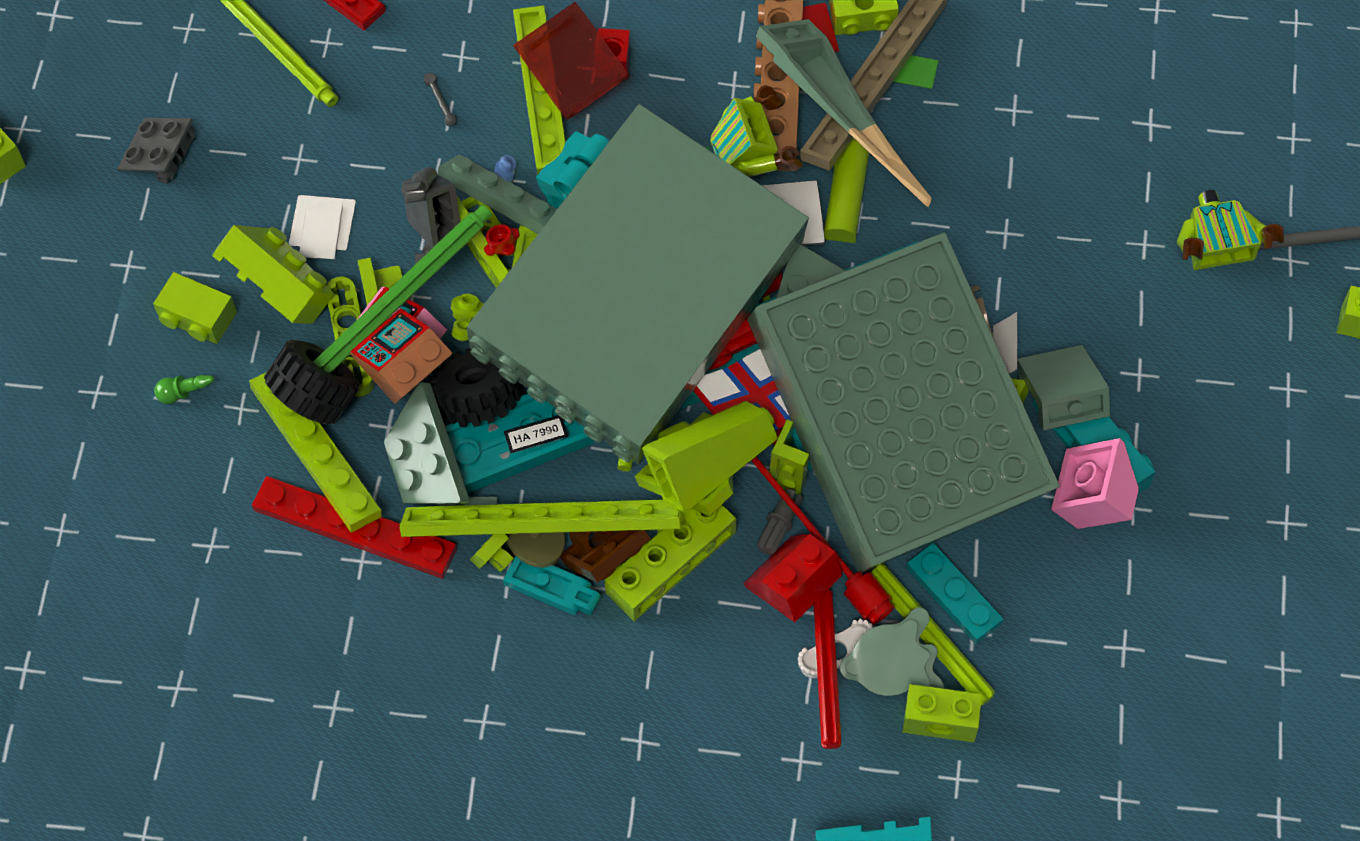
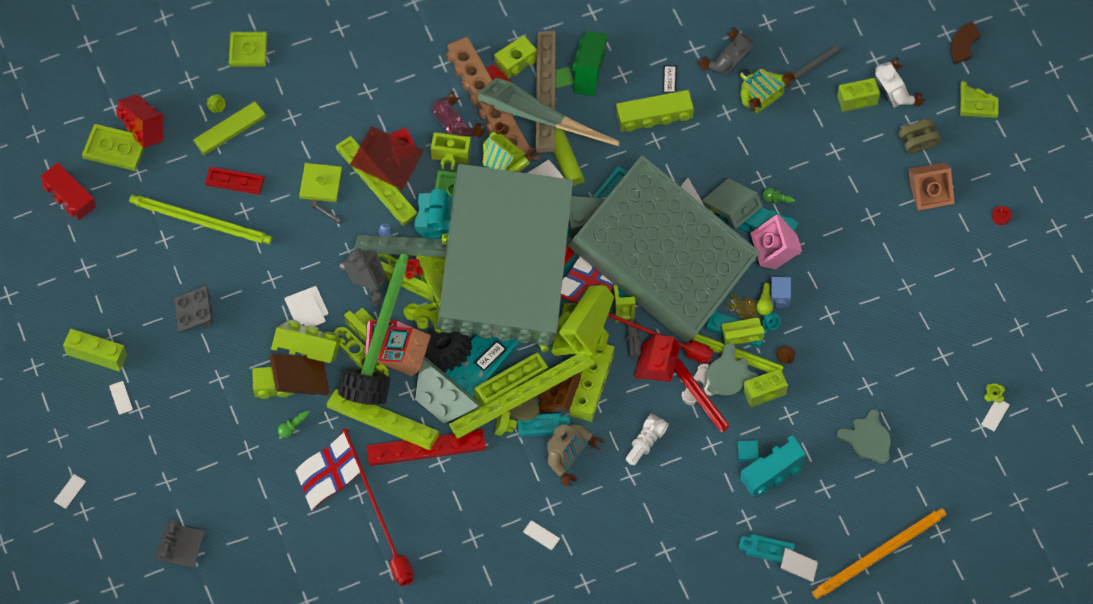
camera: 30 degrees left, 0 degrees up
none -> reddish brown tile [270,353,330,396]
none -> flag [296,429,414,586]
none -> lime plate [299,163,342,202]
none -> clear pink torso [431,91,486,138]
none -> lime brick [431,132,471,170]
none -> lime brick [473,352,548,406]
none -> white sticker [523,521,560,550]
none -> dark tan torso [547,424,605,486]
none -> green wedge [572,30,608,97]
none -> lime brick [616,90,694,132]
none -> white piece [626,413,669,465]
none -> sticker [662,65,677,93]
none -> dark grey torso [698,27,753,77]
none -> lime panel [721,318,764,345]
none -> clear yellow plate [726,294,759,319]
none -> teal tile [737,441,759,462]
none -> lime piece [756,283,773,316]
none -> bright green bar [762,188,795,203]
none -> teal plate [762,312,780,330]
none -> medium blue brick [770,277,791,308]
none -> reddish brown plate [776,345,795,364]

